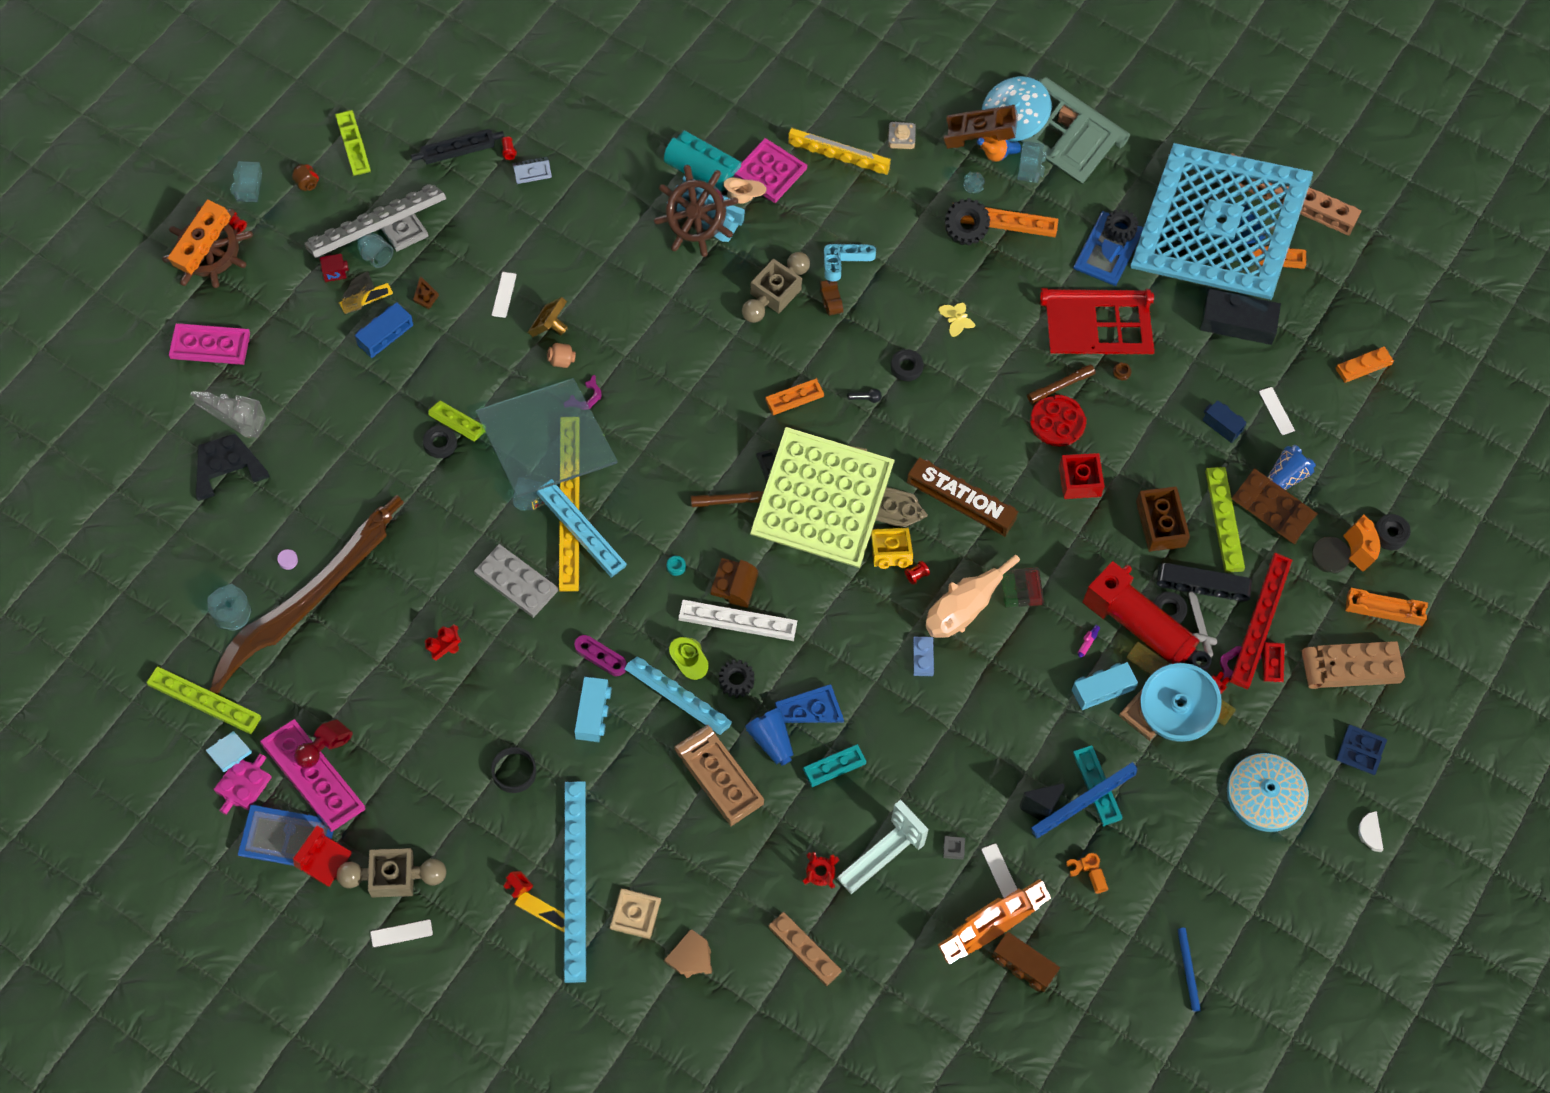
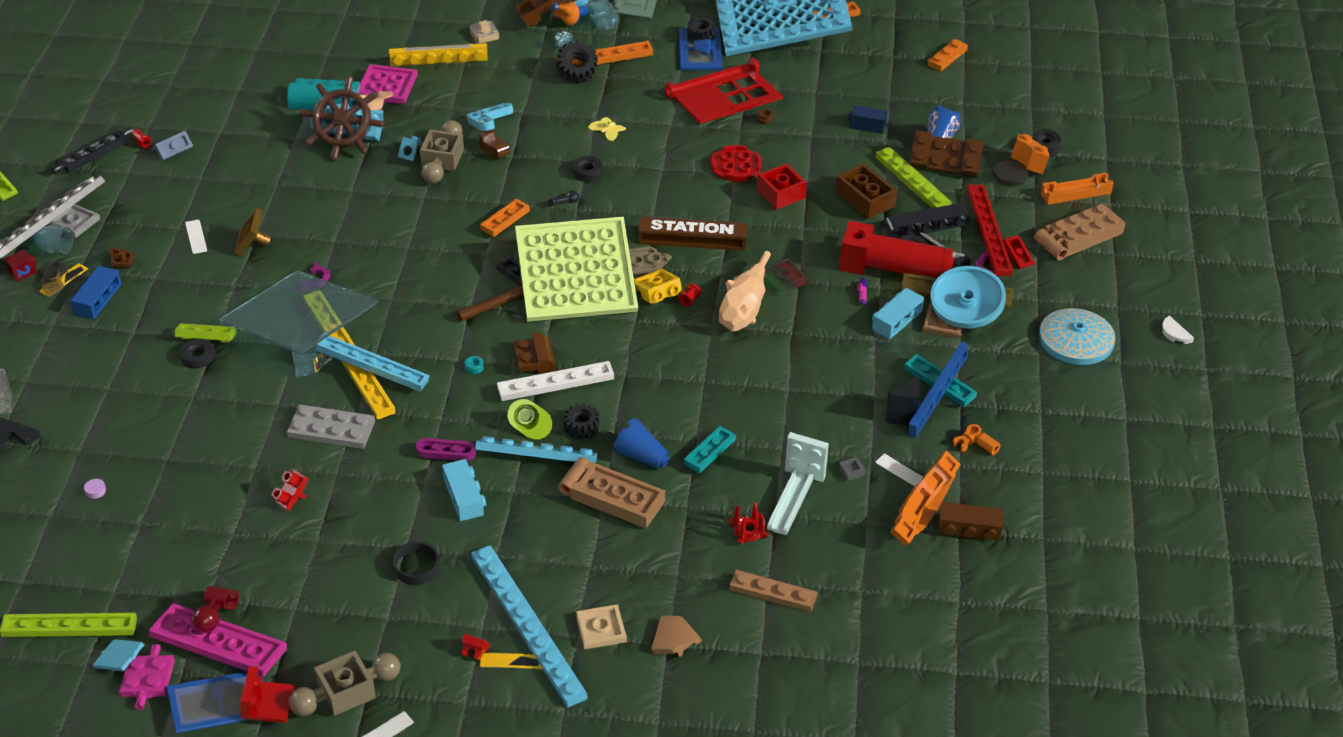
camera: 25 degrees left, 20 degrees down
clear light blue brick [207,584,252,631] -> none
reddish brown piece [210,495,404,695] -> none
nougat head [547,343,575,368] -> none
blue wing [775,684,844,723] -> none
medium blue plate [913,637,934,676] -> none
reddish brown piece [1027,364,1095,404] -> none
blue bar [1178,928,1201,1011] -> none
black brick [1200,289,1281,345] -> none
white sticker [1259,387,1295,435] -> none
dark blue slope [1336,724,1387,776] -> none
none -> medium azure bracket [398,135,423,161]

